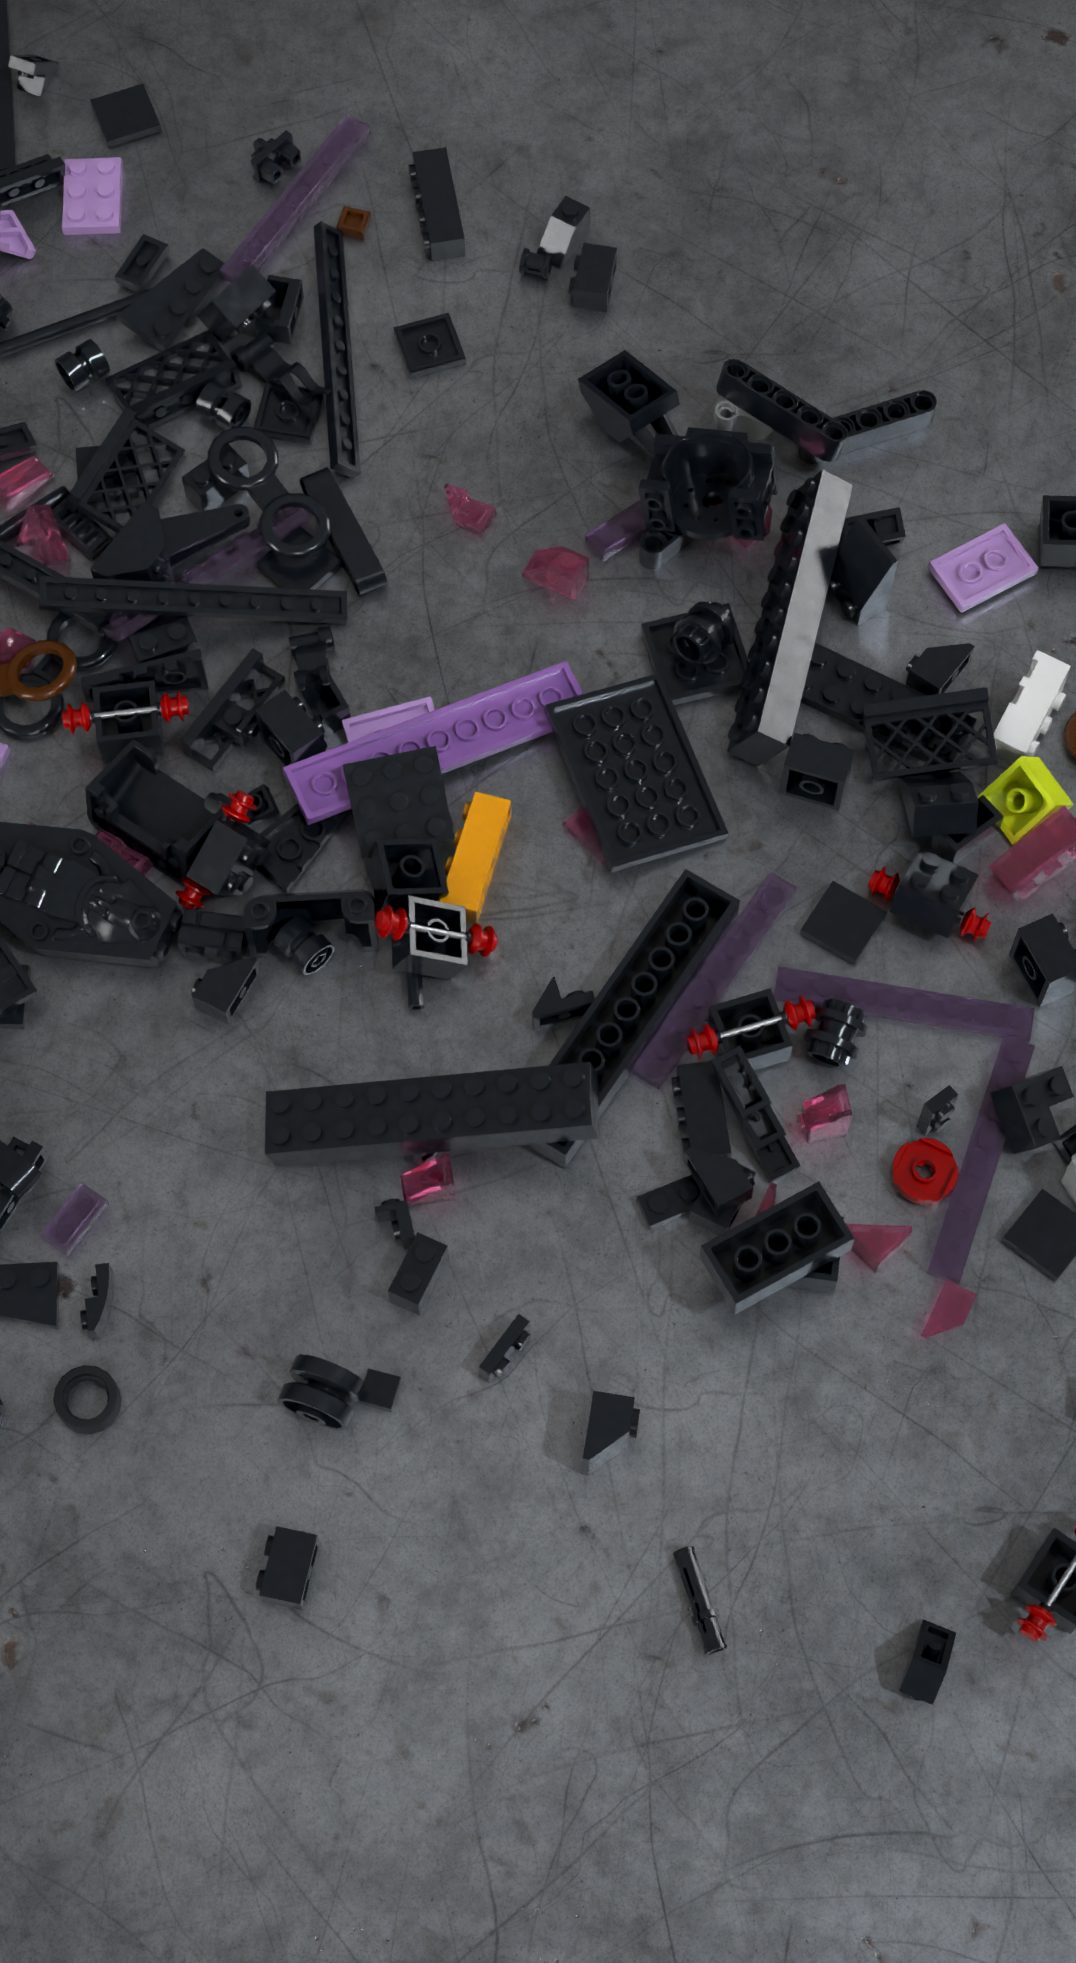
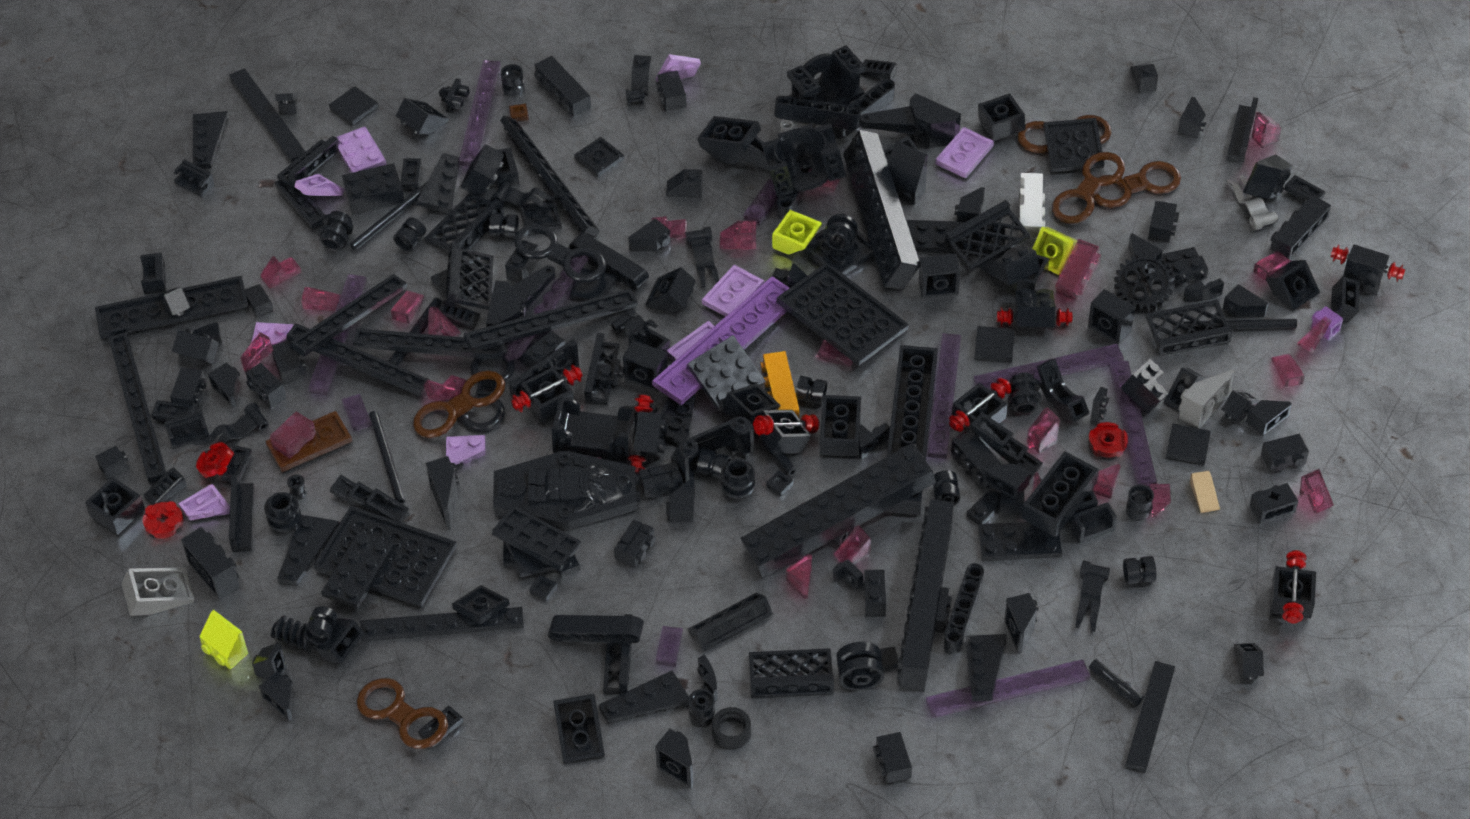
camera: 25 degrees left, 15 degrees down
none -> black brick [342,163,404,215]
none -> black slope [395,98,449,136]
none -> black wheel [501,64,525,97]
none -> black brick [614,519,656,567]
none -> black slope [628,218,671,251]
none -> black slope [645,267,696,313]
none -> lavender wing [656,54,701,82]
none -> black slope [666,169,703,197]
none -> black flag [685,226,719,287]
none -> black fence [688,592,773,651]
none -> black wheel [688,689,715,727]
none -> lavender plate [702,265,764,317]
none -> black piece [721,459,755,499]
none -> black fence [749,648,834,698]
none -> black tile [766,470,794,497]
none -> neon yellow slope [772,210,822,255]
none -> black slope [772,263,807,288]
none -> clear pink slope [786,554,812,599]
none -> black piece [787,45,865,106]
none -> black wheel [796,375,828,405]
none -> black brick [820,395,861,457]
none -> black slope [860,59,897,80]
none -> black slope [860,93,961,149]
none -> black brick [897,499,954,692]
none -> clear purple plate [926,659,1090,718]
none -> black wheel [933,470,961,506]
none -> black beam [944,563,984,654]
none -> black wing [966,634,1007,702]
none -> black plate [978,522,1062,561]
none -> black arch [1036,358,1090,422]
none -> black panel [1071,502,1117,543]
none -> black flag [1075,560,1110,632]
none -> black wheel [1123,556,1157,585]
none -> black tile [1125,661,1175,773]
none -> black wheel [1126,484,1154,521]
none -> tan slope [1189,471,1220,513]

